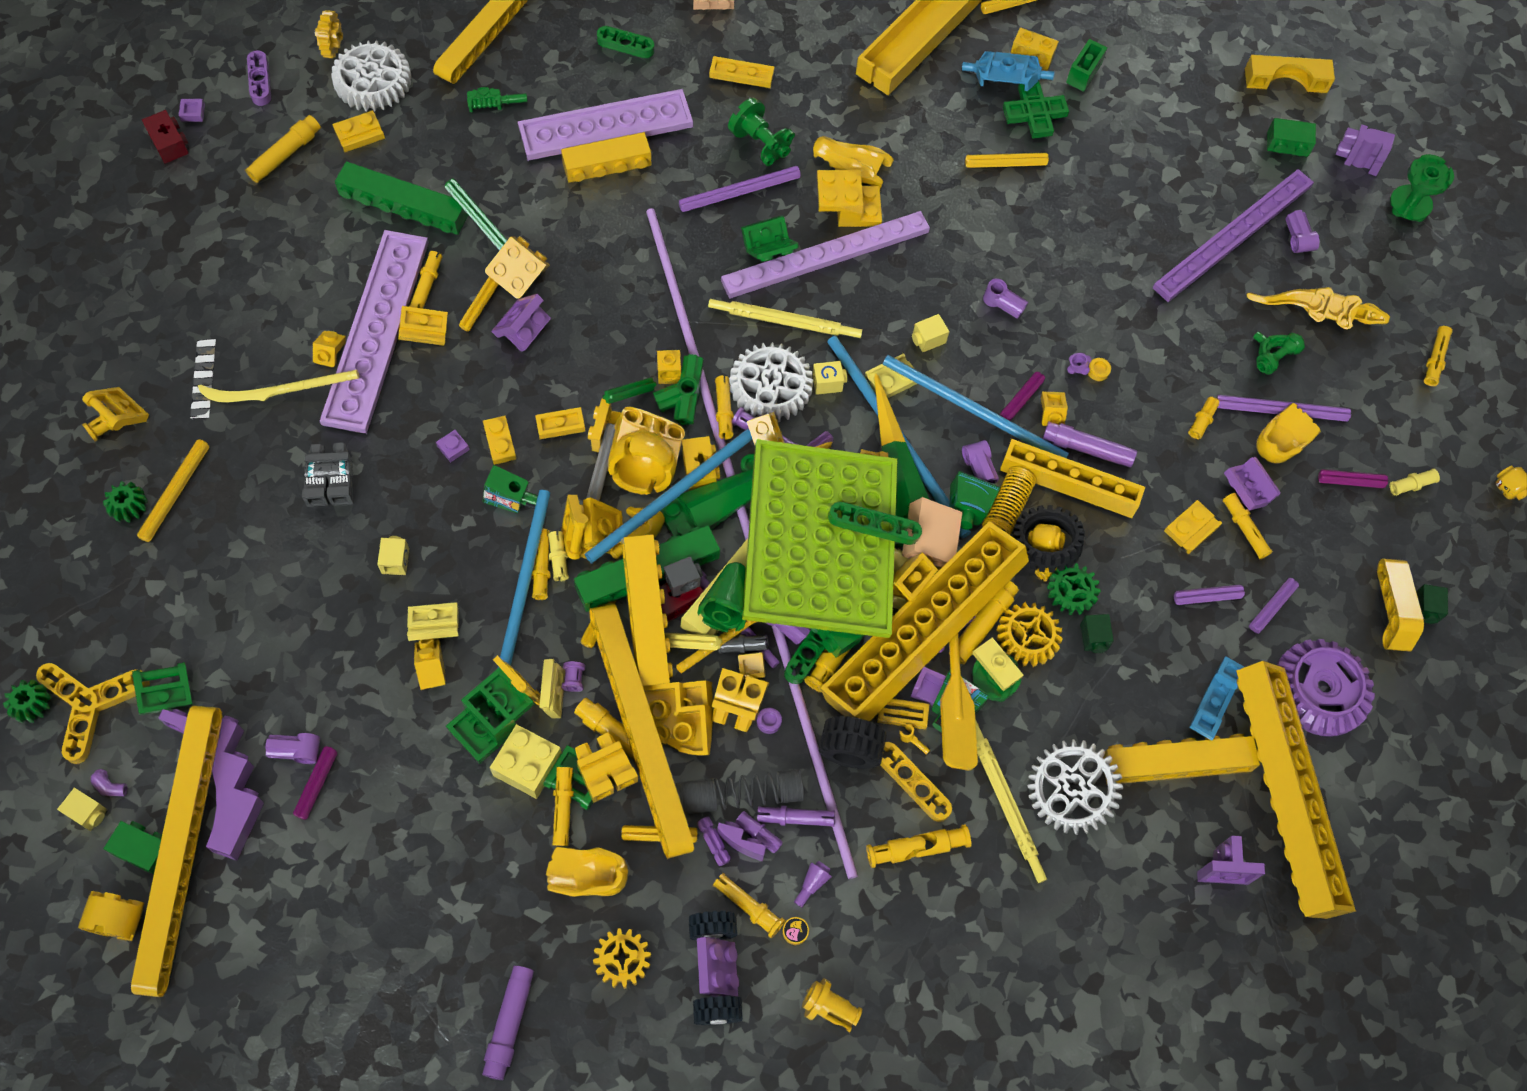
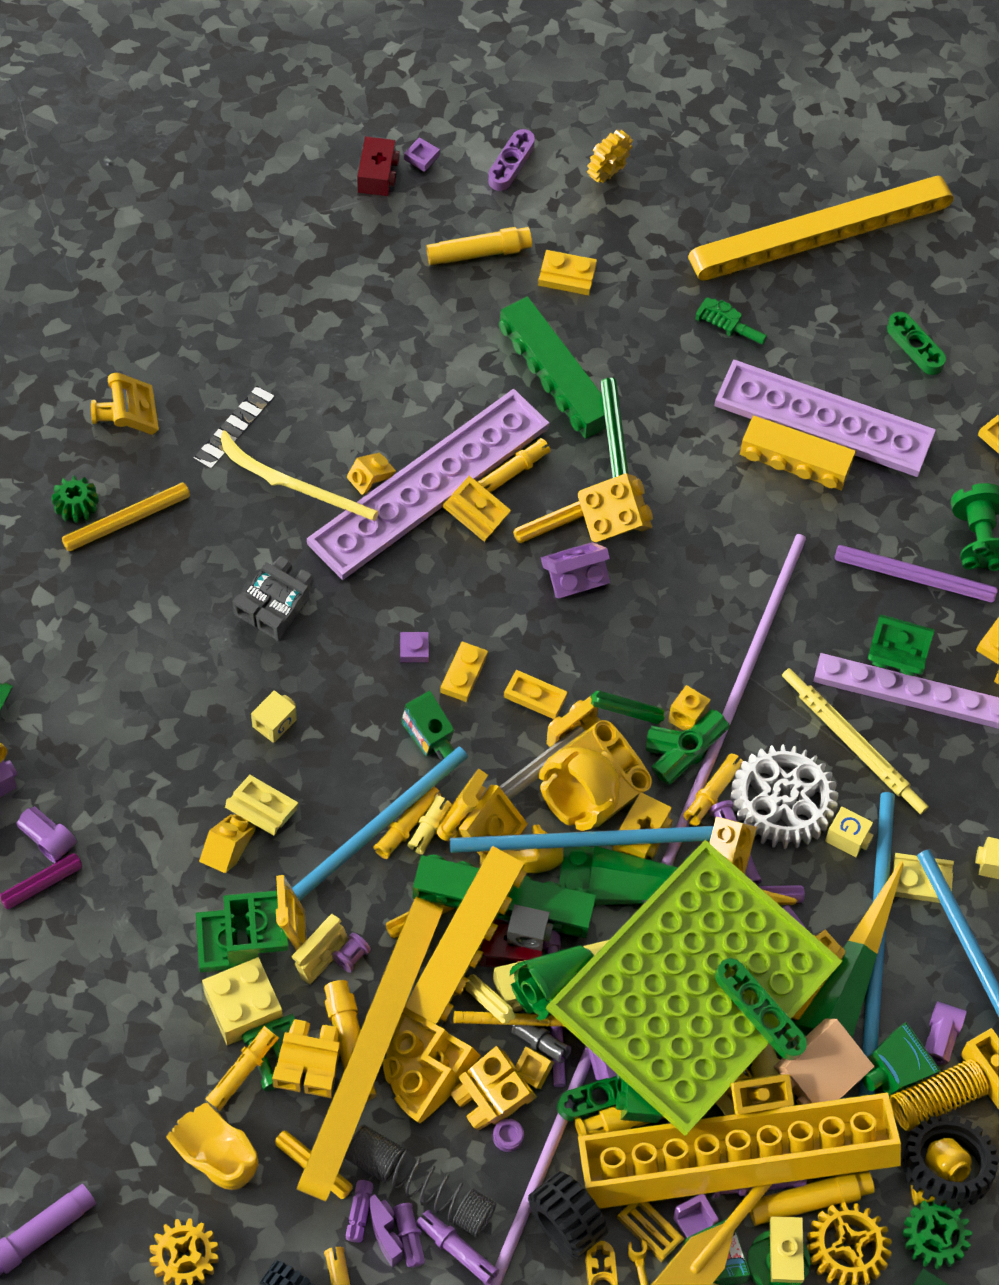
camera: 40 degrees right, 5 degrees down
white gear [331,40,411,112] -> none

